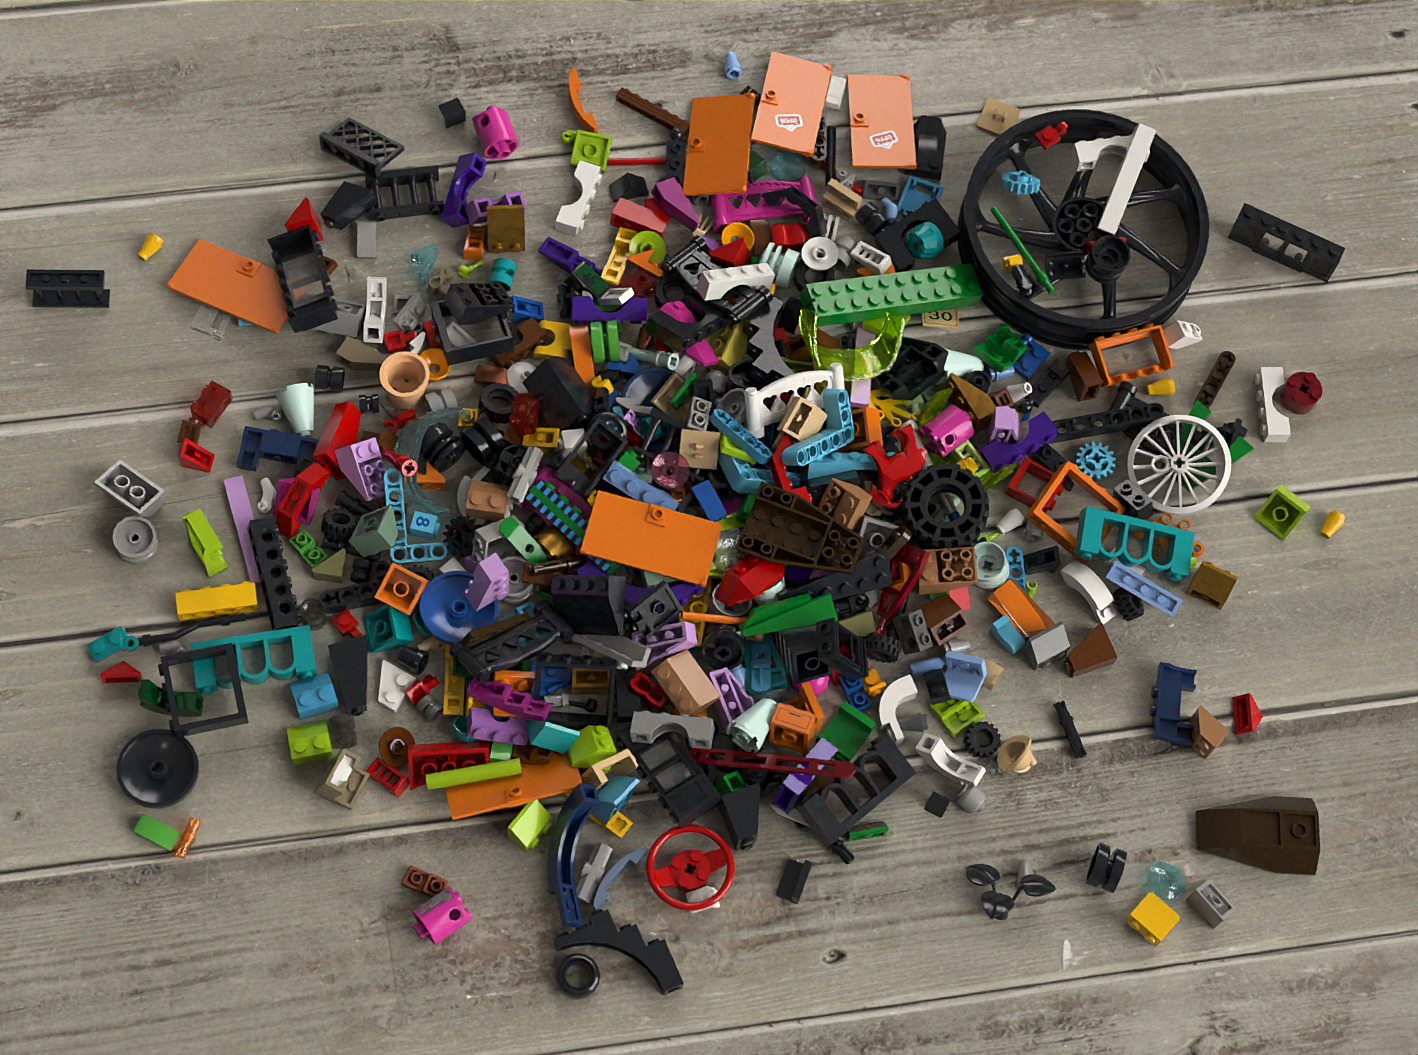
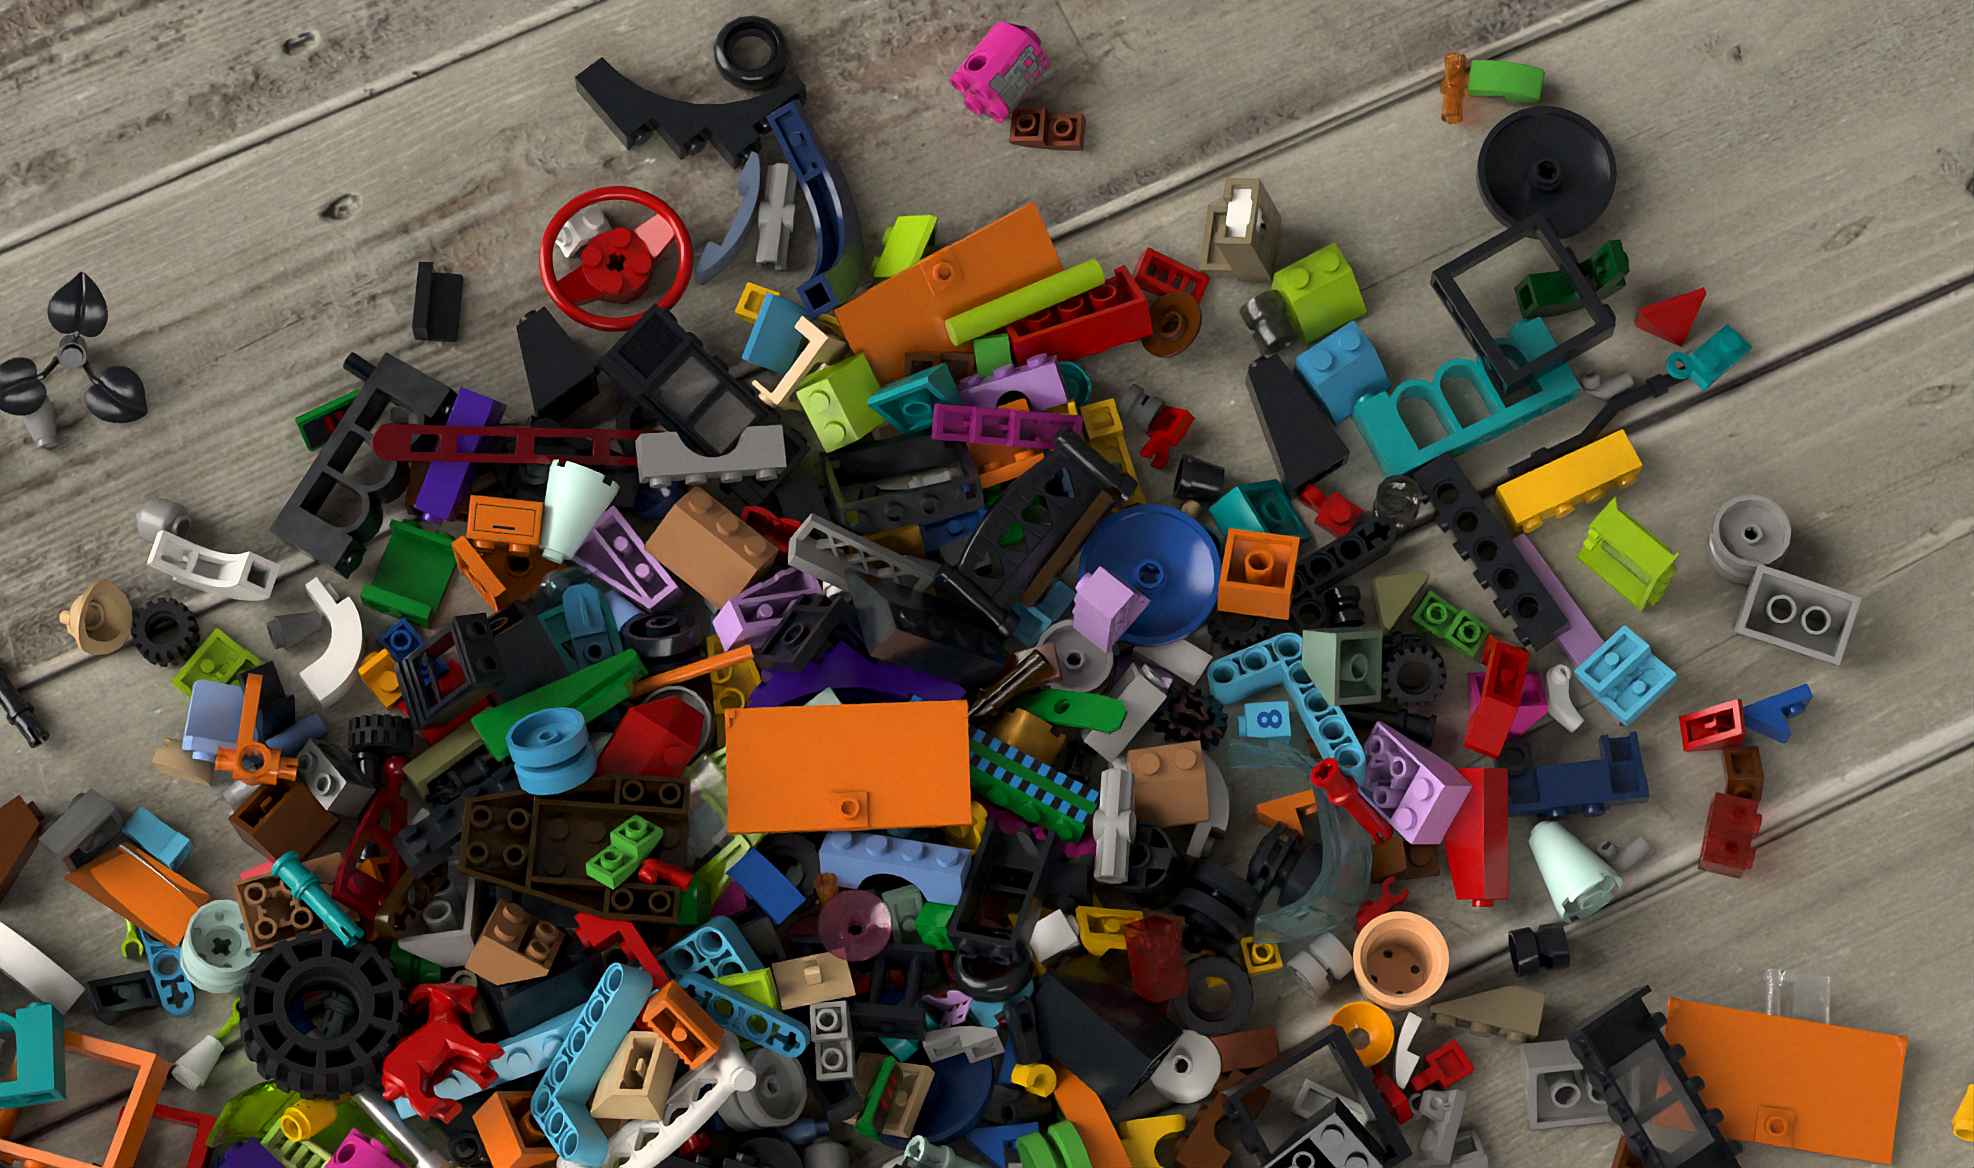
camera: 170 degrees right, 5 degrees up
black wheel [359,394,379,414] -> none
white arch [363,277,387,343] -> none
white wing [378,660,416,713] -> none
green brick [713,771,747,797] -> none
black slope [925,792,950,818] -> none
none -> orange piece [215,673,299,786]
none -> teal pin [270,850,364,948]
none -> dark azure wheel [505,707,598,795]
none -> bright green slope [586,814,663,890]
none -> red arm [638,858,694,892]
none -> orange brick [642,980,725,1070]
none -> medium azure slope [1574,625,1678,727]
none -> blue slope [1743,683,1813,743]

